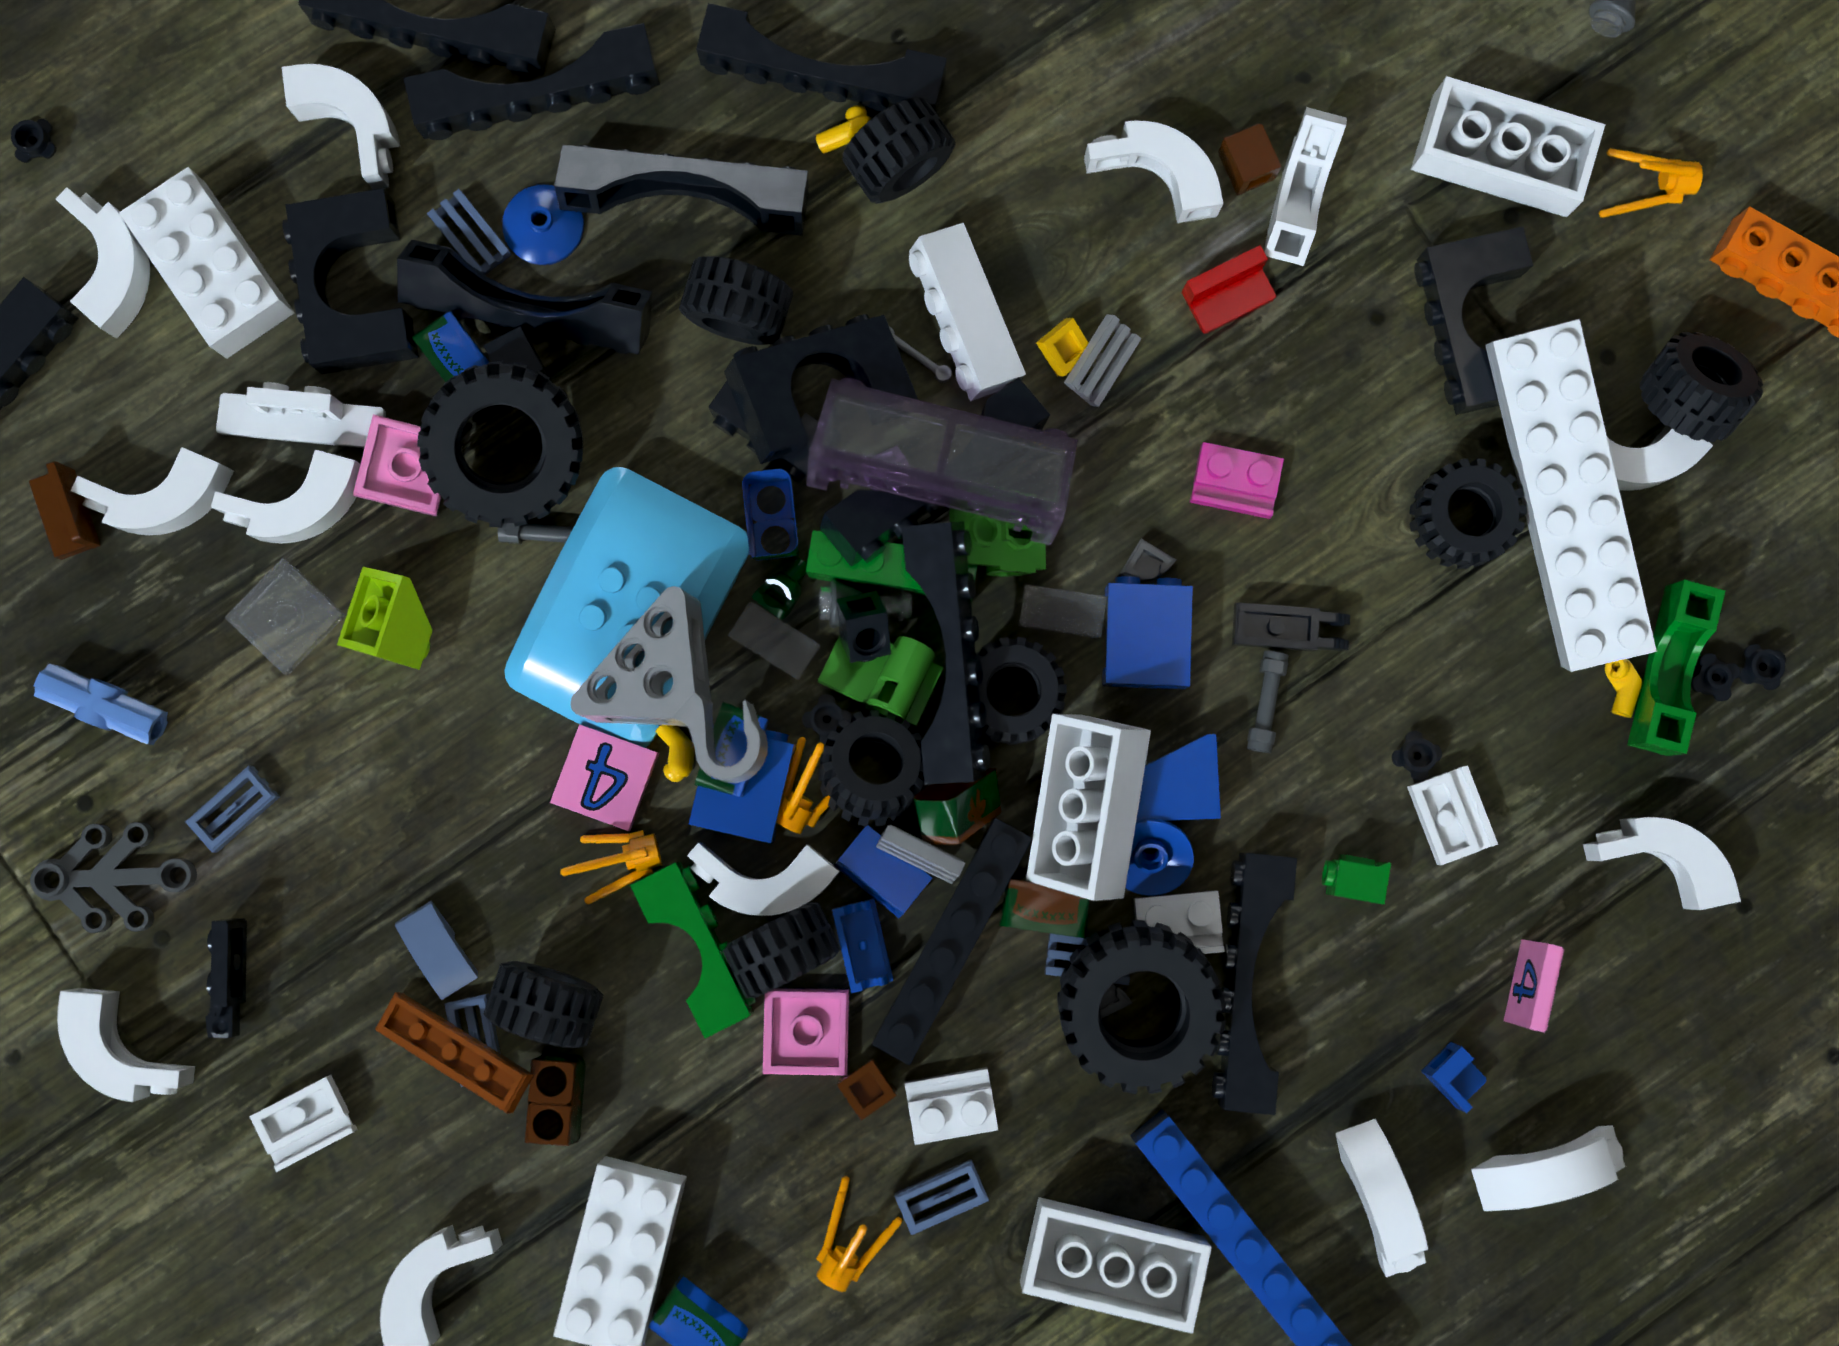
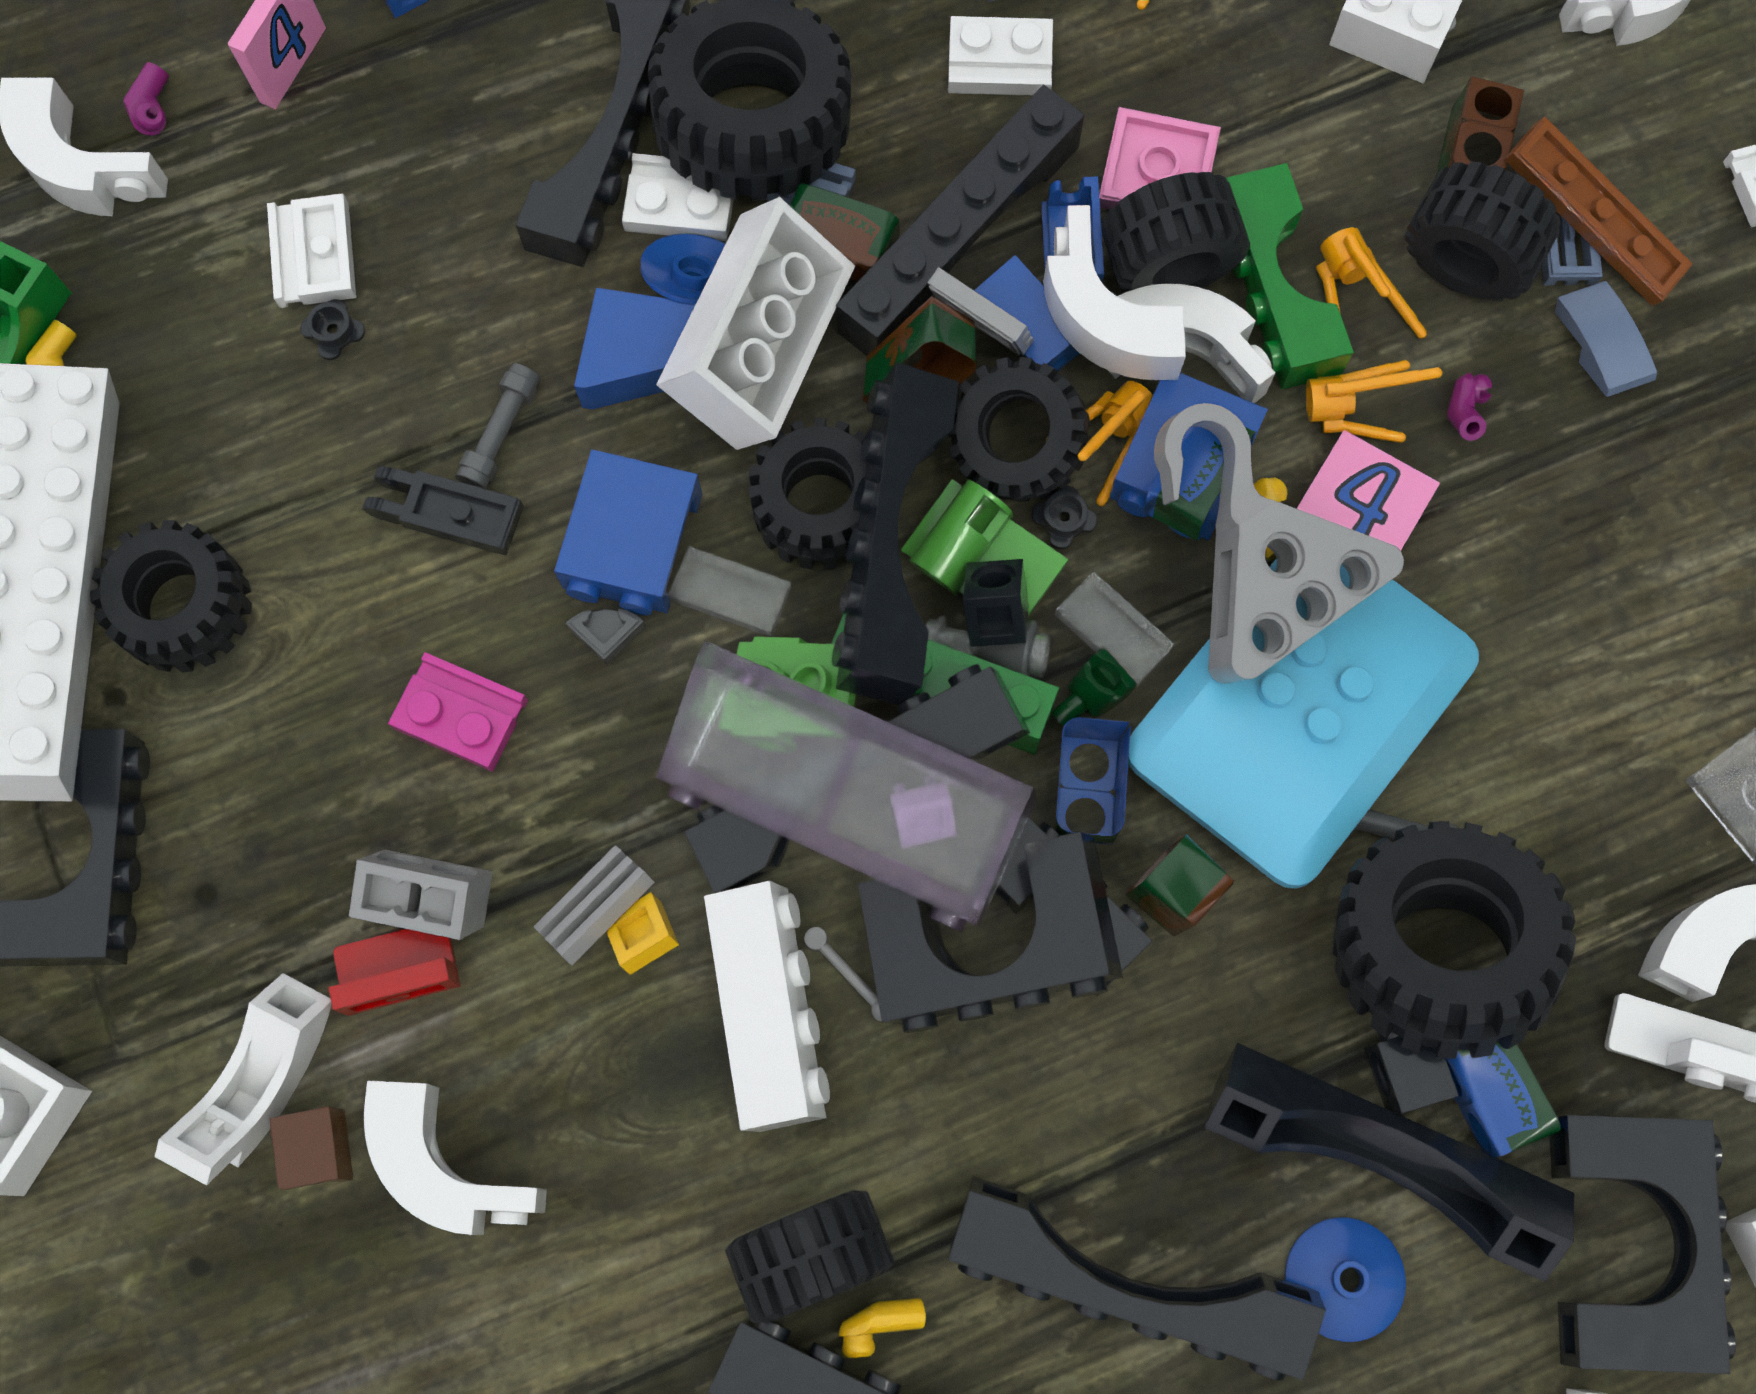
camera: 165 degrees left, 10 degrees down
lime slope [337,567,433,670] -> none
bright pink tile [353,414,441,516] -> none
sand blue tile [427,189,512,275] -> none
black tyre [679,256,793,345] -> none
reddish brown panel [837,1058,897,1121] -> none
green window [1322,854,1391,905] -> none
none -> magenta arm [123,62,169,136]
none -> light grey brick [349,850,493,940]
none -> white arch [1043,205,1186,380]
none -> dark green piece [1125,834,1234,936]
none -> light orange plant [1316,227,1427,339]
none -> magenta arm [1447,372,1492,441]

